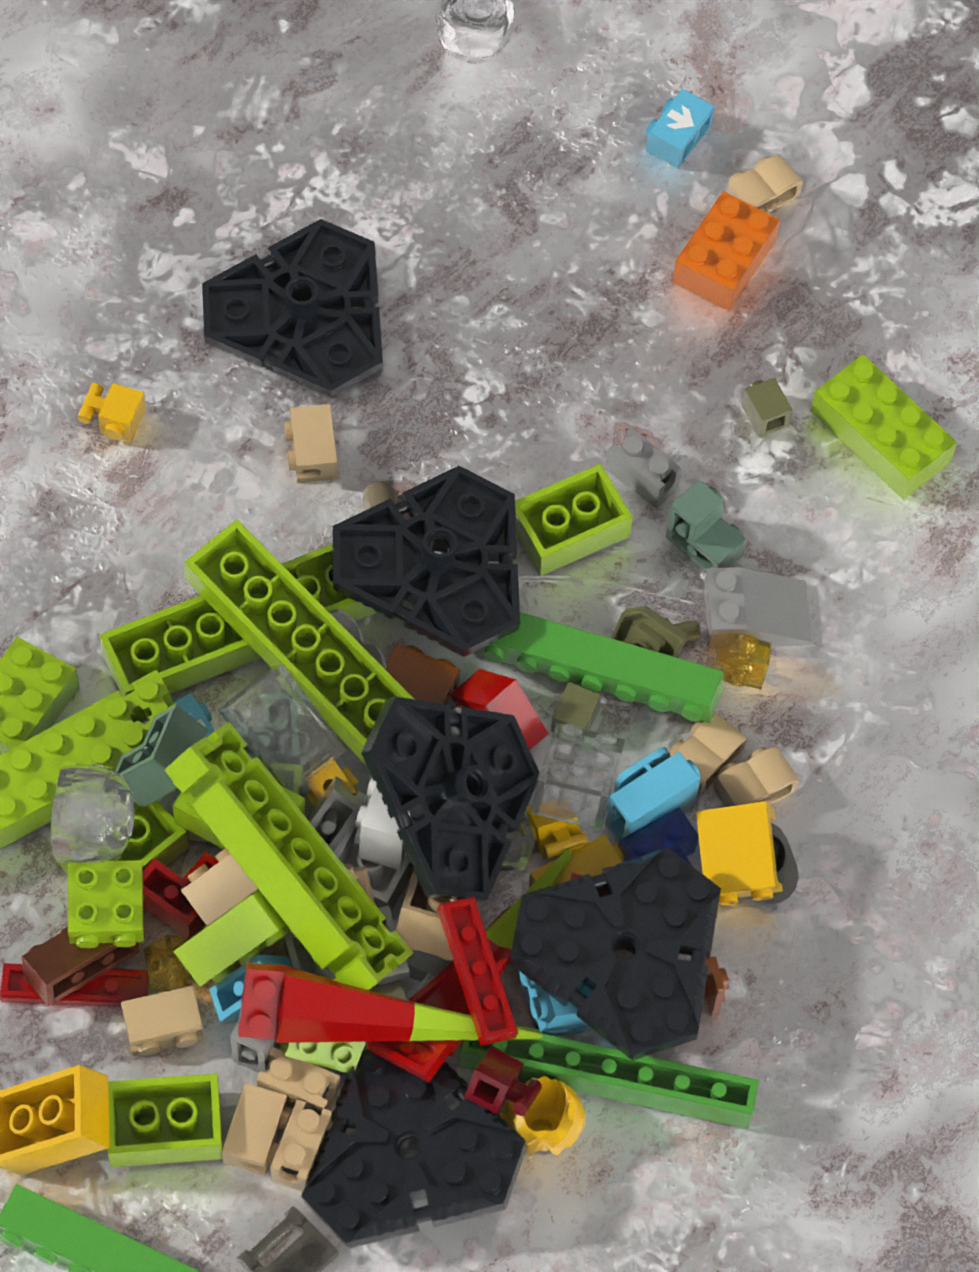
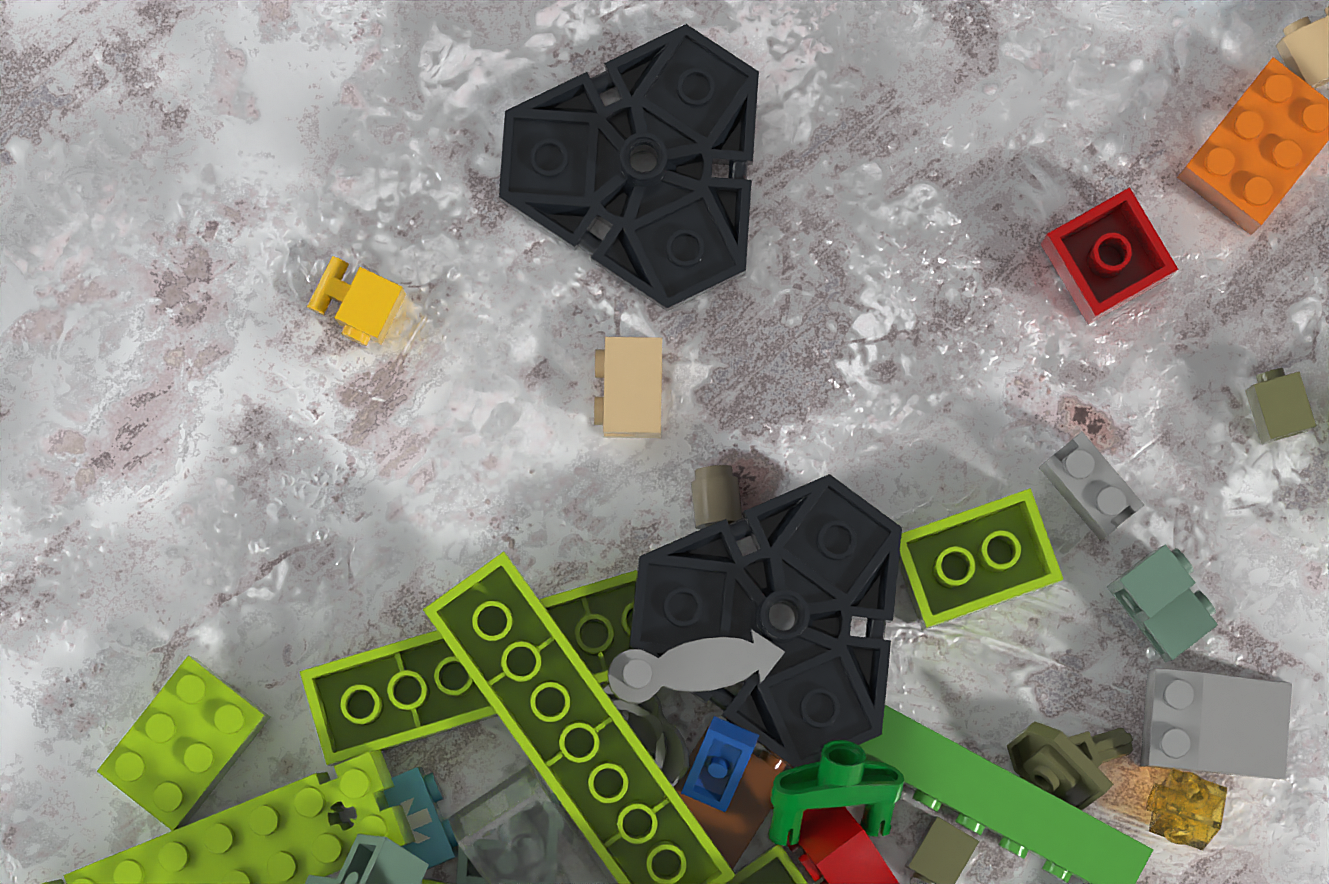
camera: 10 degrees right, 20 degrees up
none -> light grey brick [607,630,785,704]
none -> blue slope [681,716,759,813]
none -> green connector [768,740,904,846]
none -> red brick [1040,187,1179,325]

